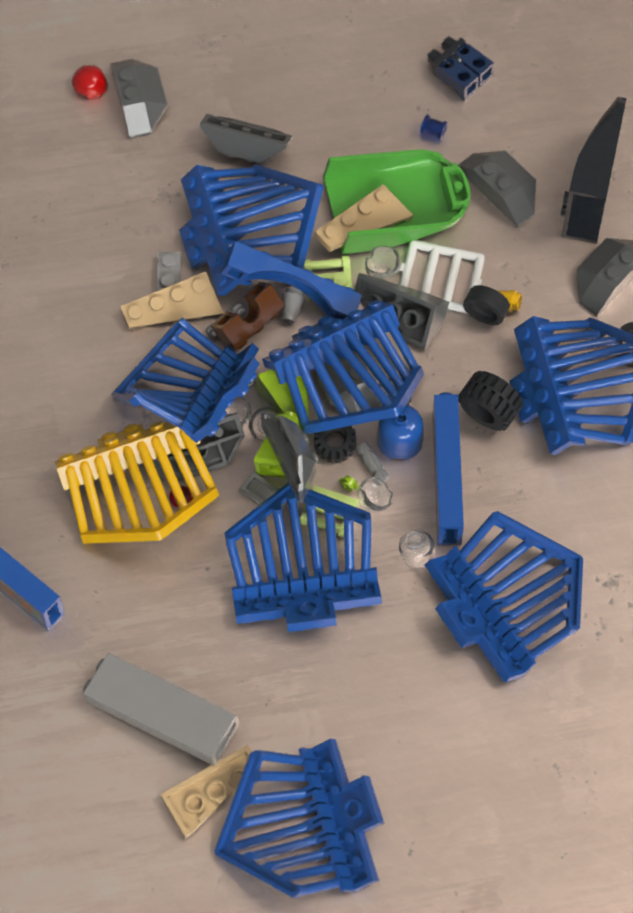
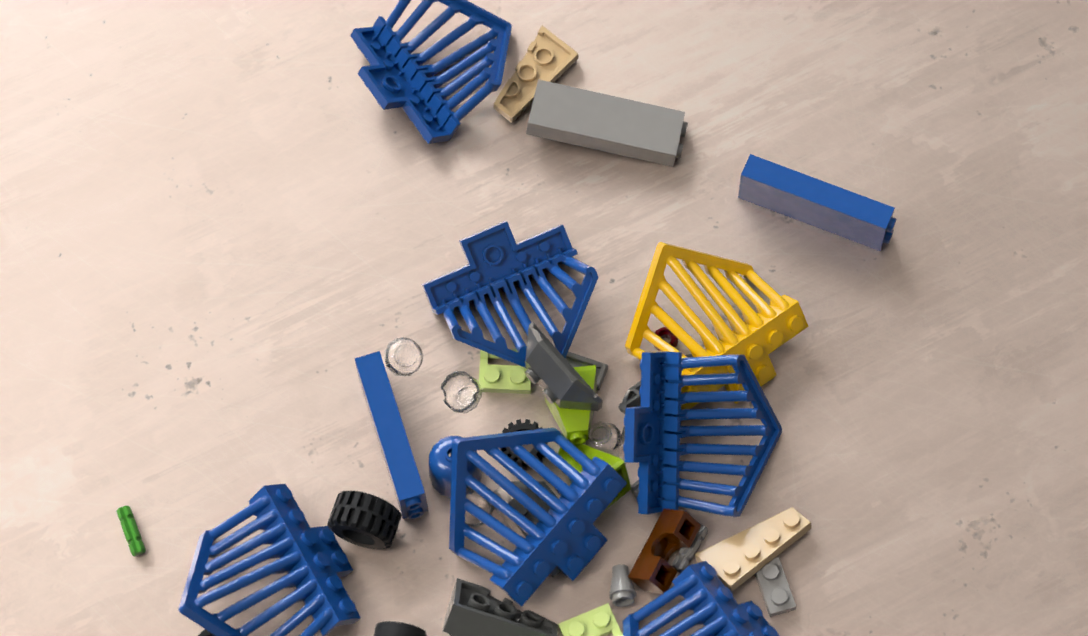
camera: 165 degrees right, 0 degrees up
blue arch [221,241,362,320] -> none
lime piece [339,475,358,492] -> none
light grey axle [357,442,389,485] -> none
blue plate [425,511,583,683] -> none

